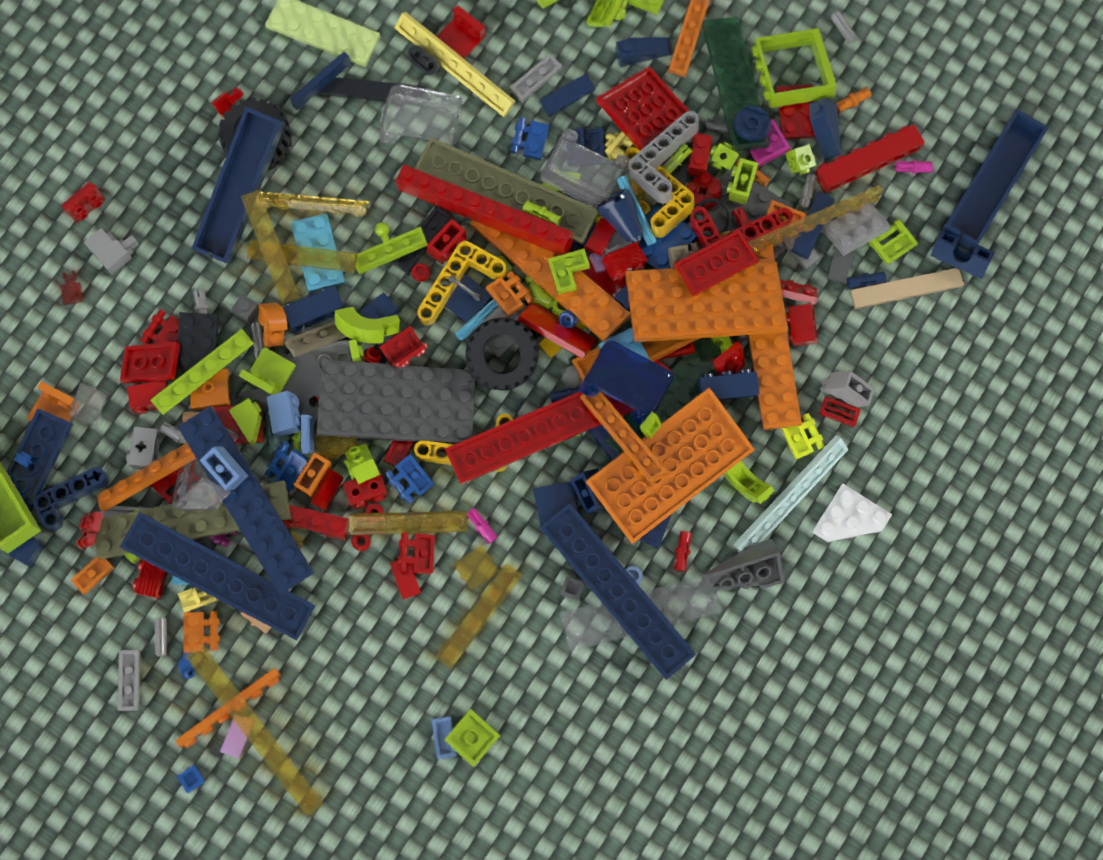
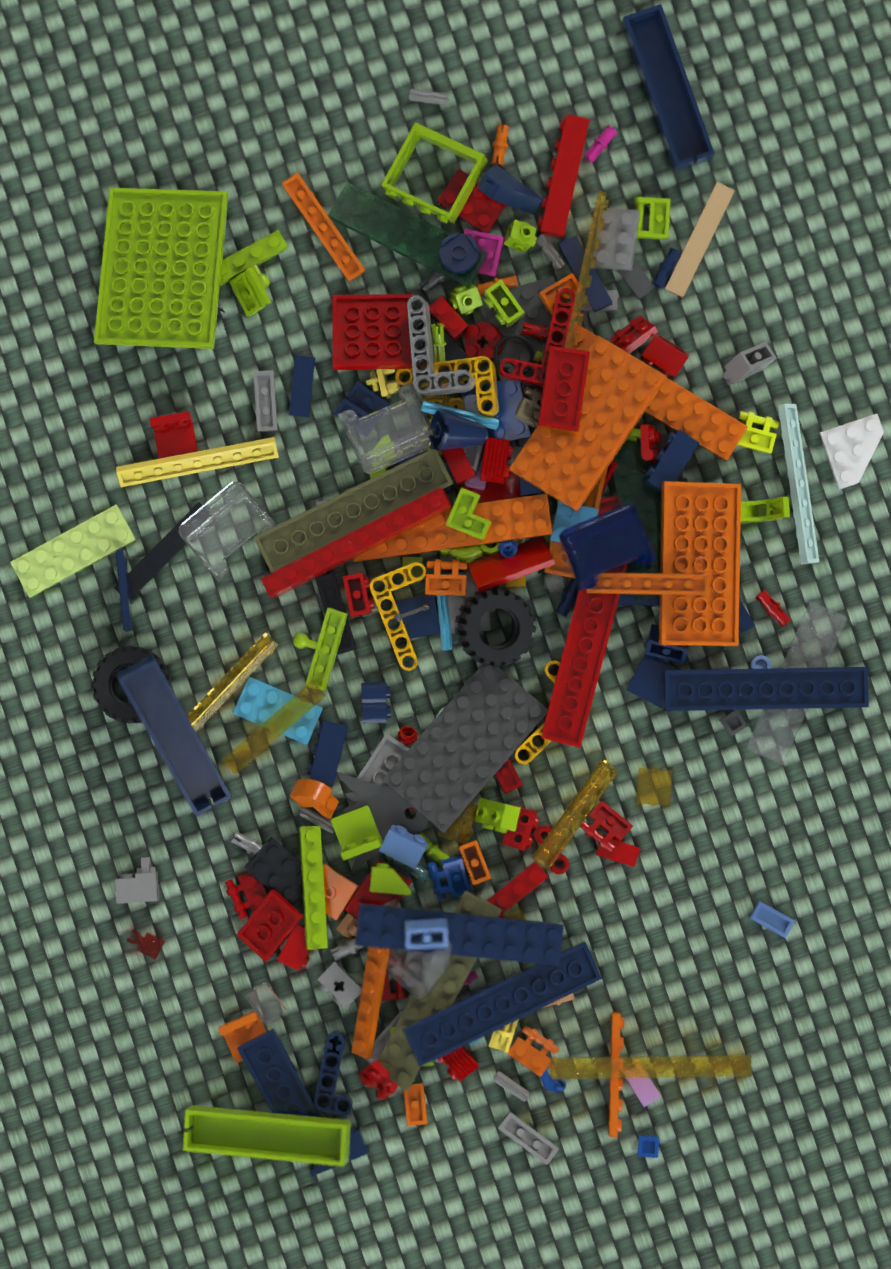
camera: 50 degrees left, 10 degrees up
blue plate [14,451,32,468] -> none
red bracket [60,182,105,223] -> none
red plate [211,87,244,118] -> none
dark grey brick [231,294,259,325] -> none
clear yellow tile [241,190,300,304] -> none
dark tan plate [285,321,347,357] -> none
medium blue tile [301,415,315,454] -> none
red tile [310,469,343,511] -> none
lime arch [335,307,400,344] -> none
lime plate [349,339,364,362] -> none
red bracket [378,326,428,368] -> none
blue plate [384,454,434,505] -> none
black plate [408,45,441,75] -> none
red plate [411,263,430,282] -> none
clear yellow plate [435,563,523,669] -> none
lime plate [444,709,500,767] -> none
dark pink axle [467,508,498,544] -> none
blue plate [510,117,549,161] -> none
lime pin [523,200,562,226] -> none
dark blue slope [615,37,672,67] -> none
lime tile [640,412,661,439] -> none
dark grey wedge [704,539,785,591] -> none
red tile [818,396,861,428] -> none
dark blue arch [930,229,995,279] -> none

